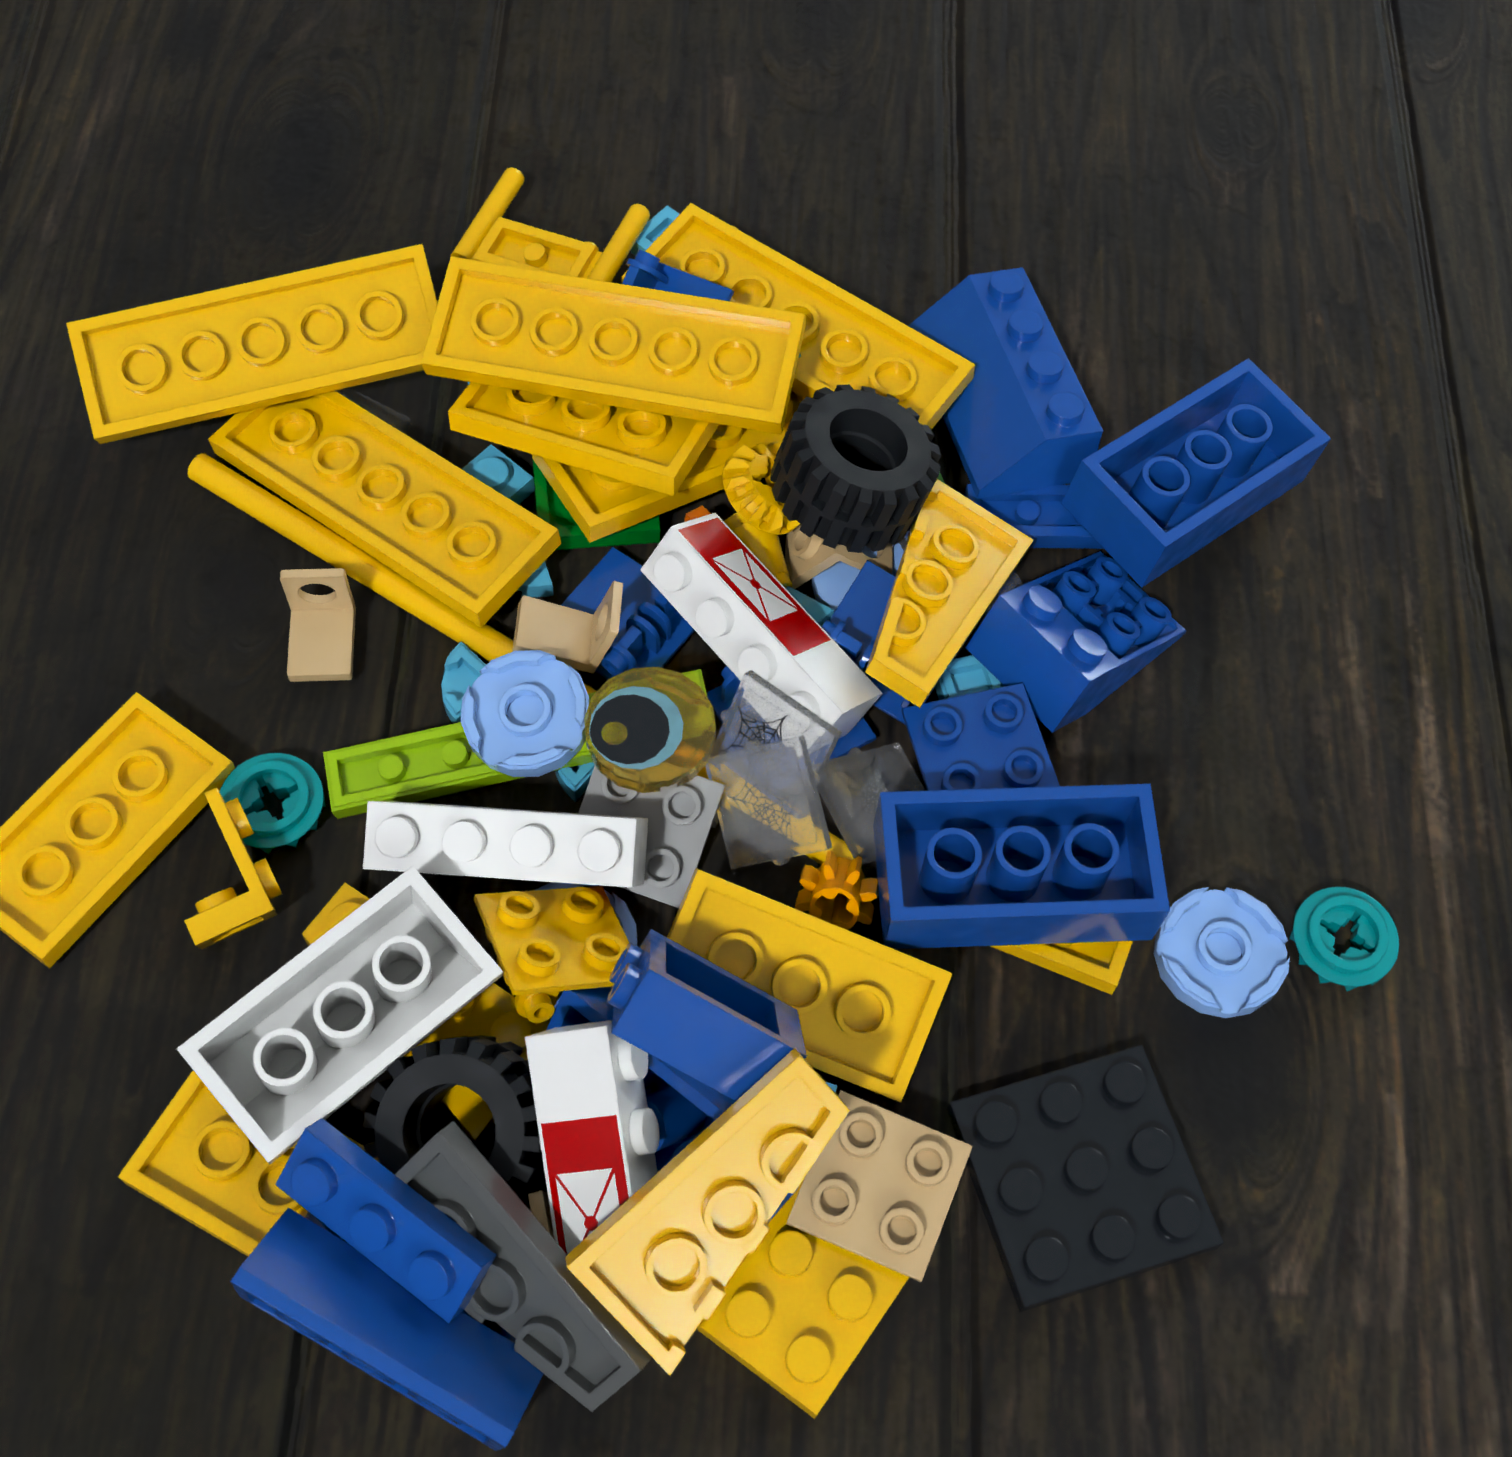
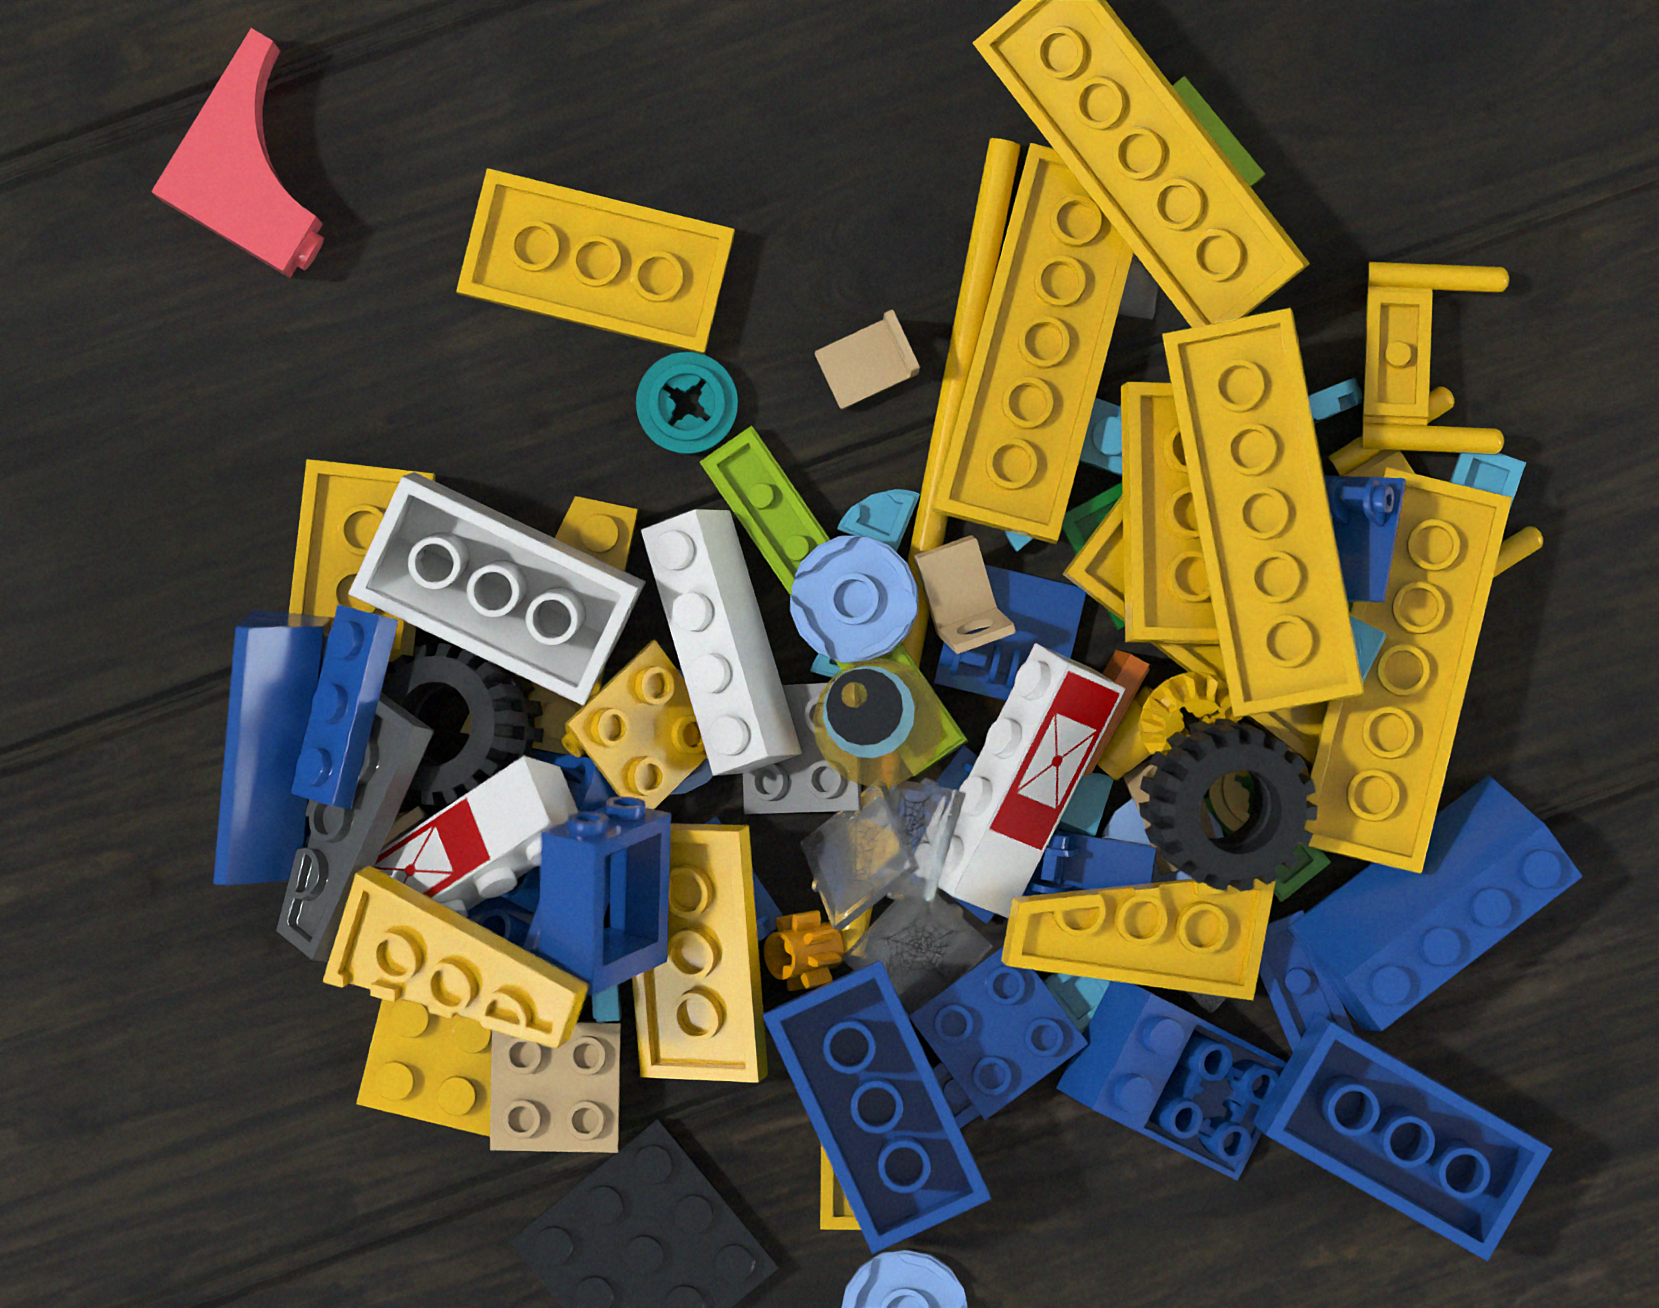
camera: 70 degrees right, 25 degrees up
yellow bracket [184,787,282,949] -> none

